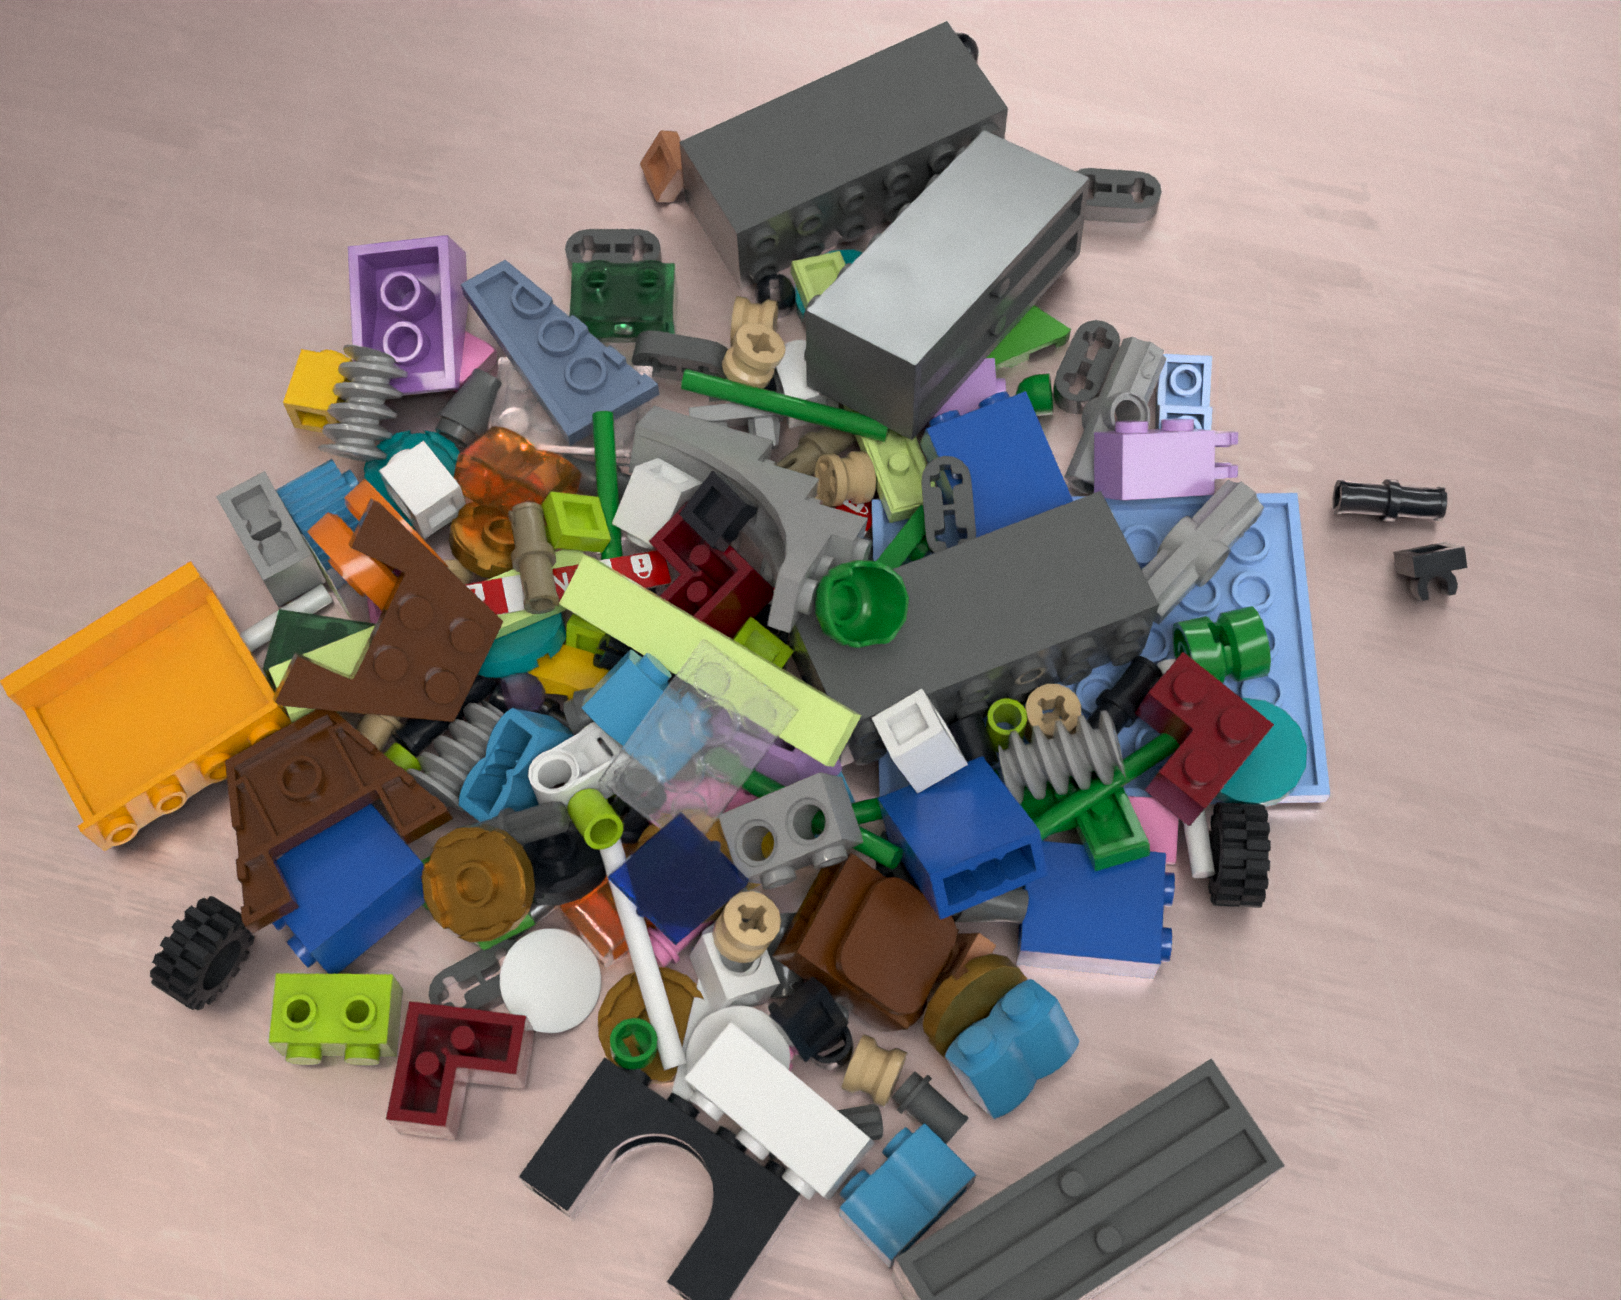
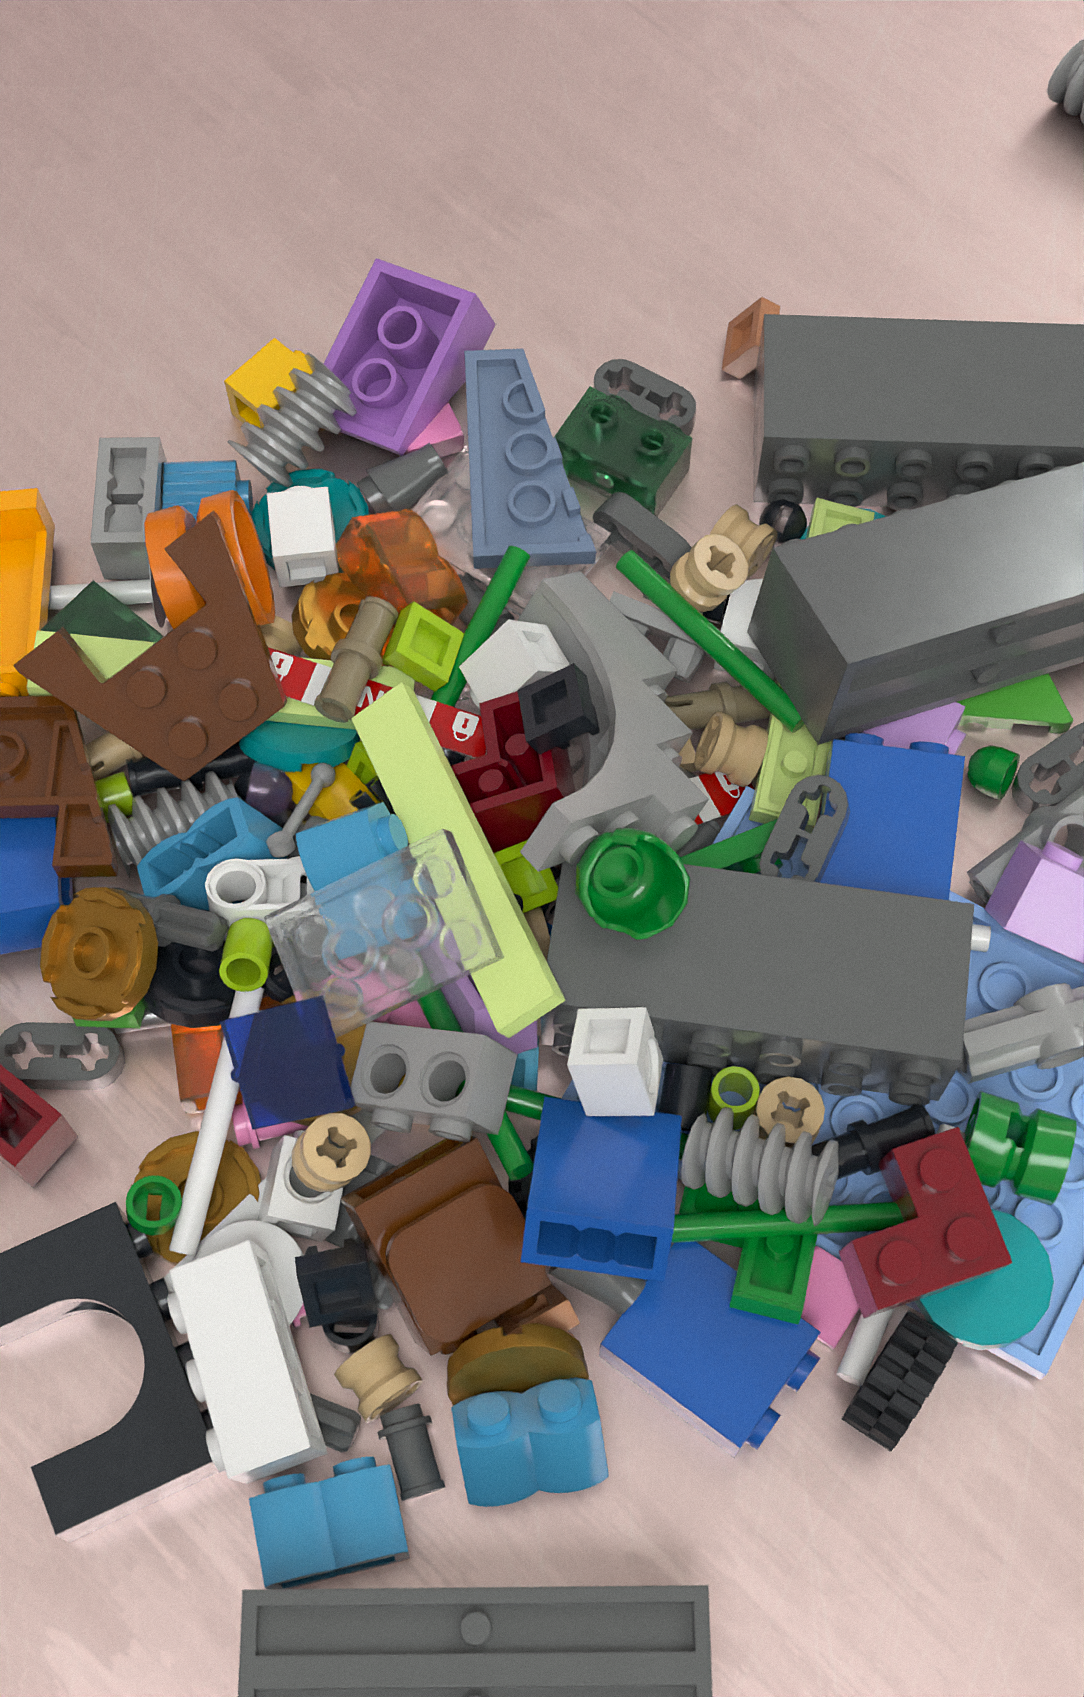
camera: 30 degrees right, 0 degrees up
white sticker [500,928,601,1033] -> none
none -> light grey hinge [266,763,336,858]

